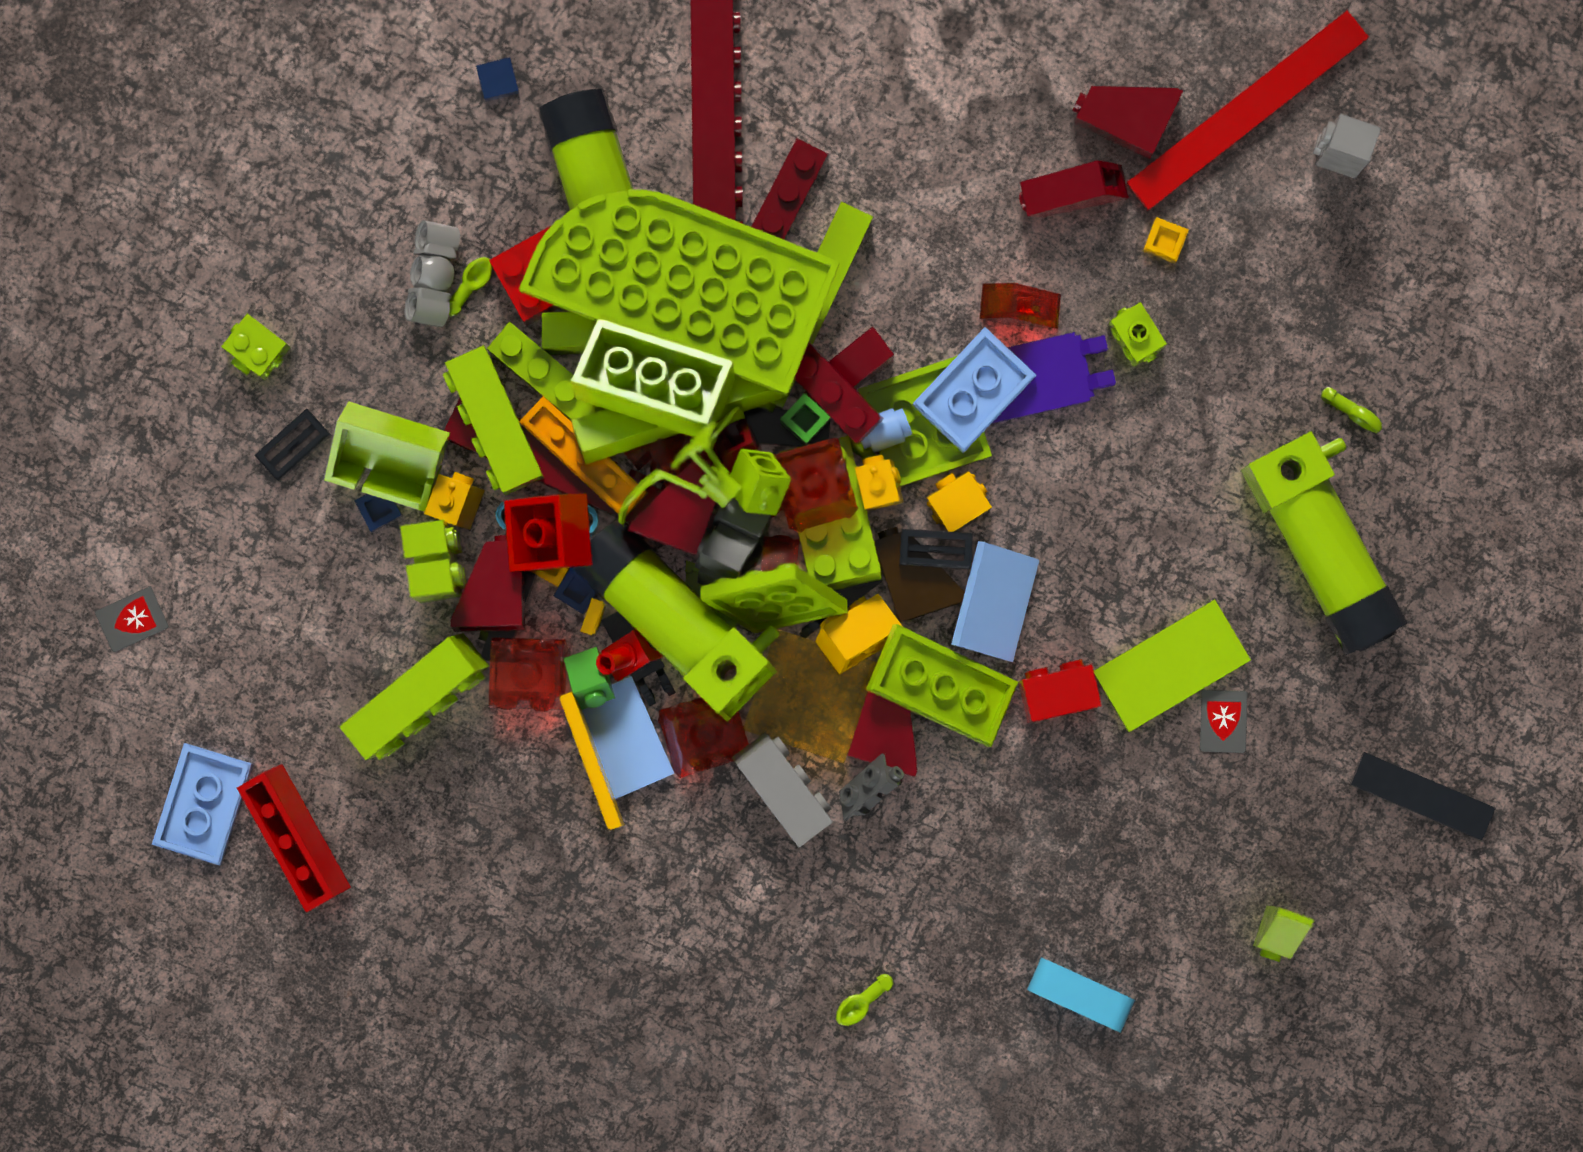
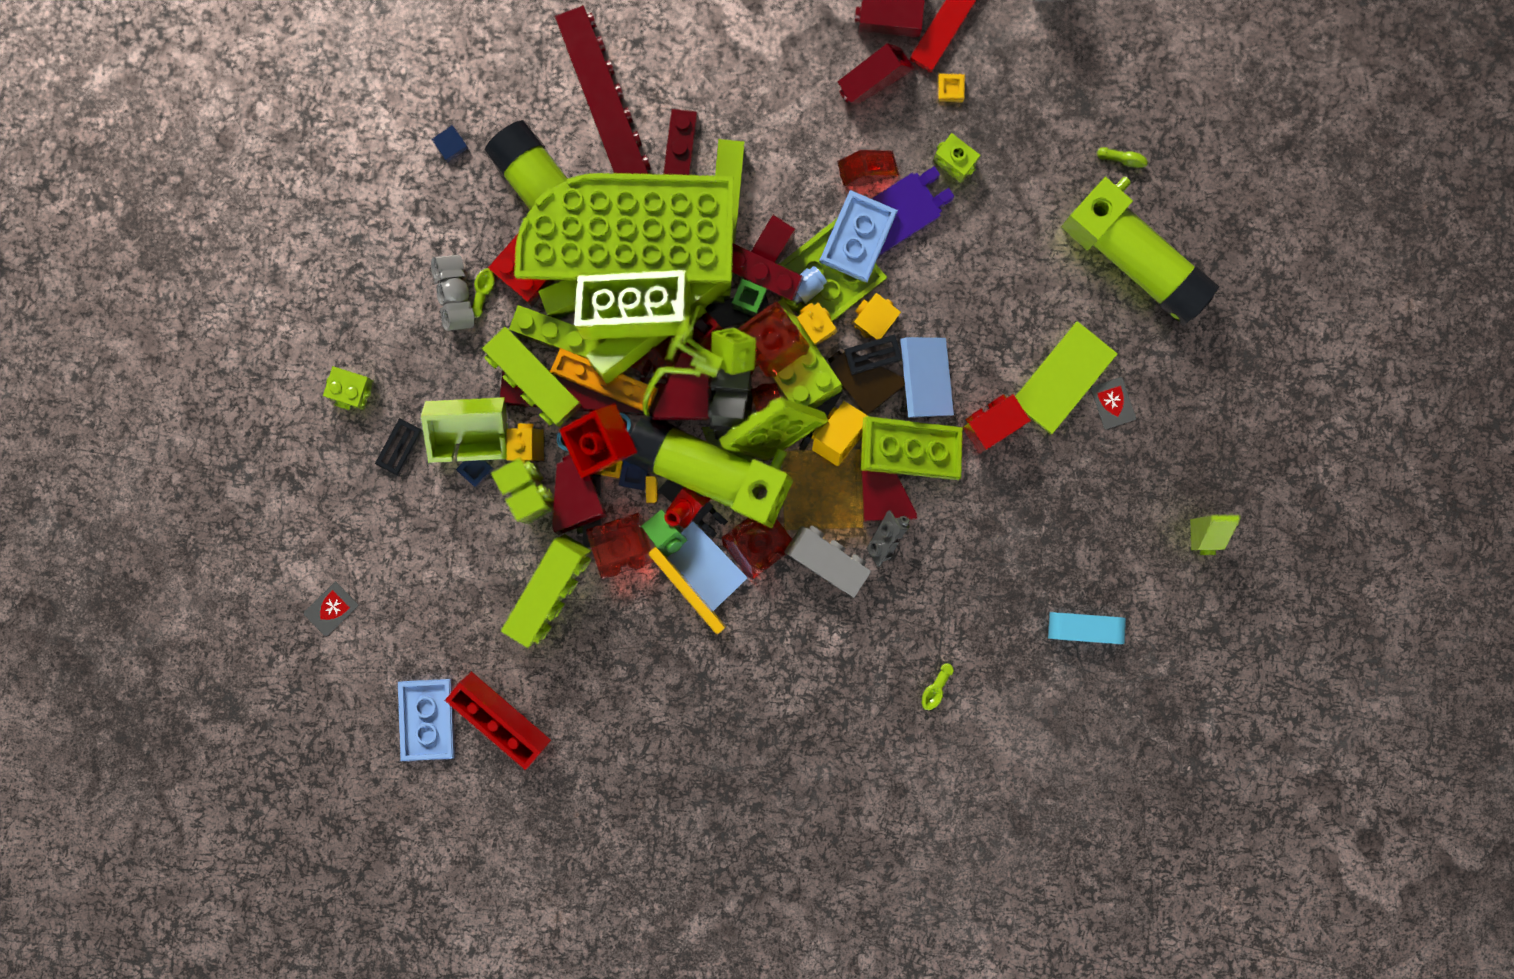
camera: 20 degrees left, 0 degrees up
black tile [1349,752,1496,841] -> none

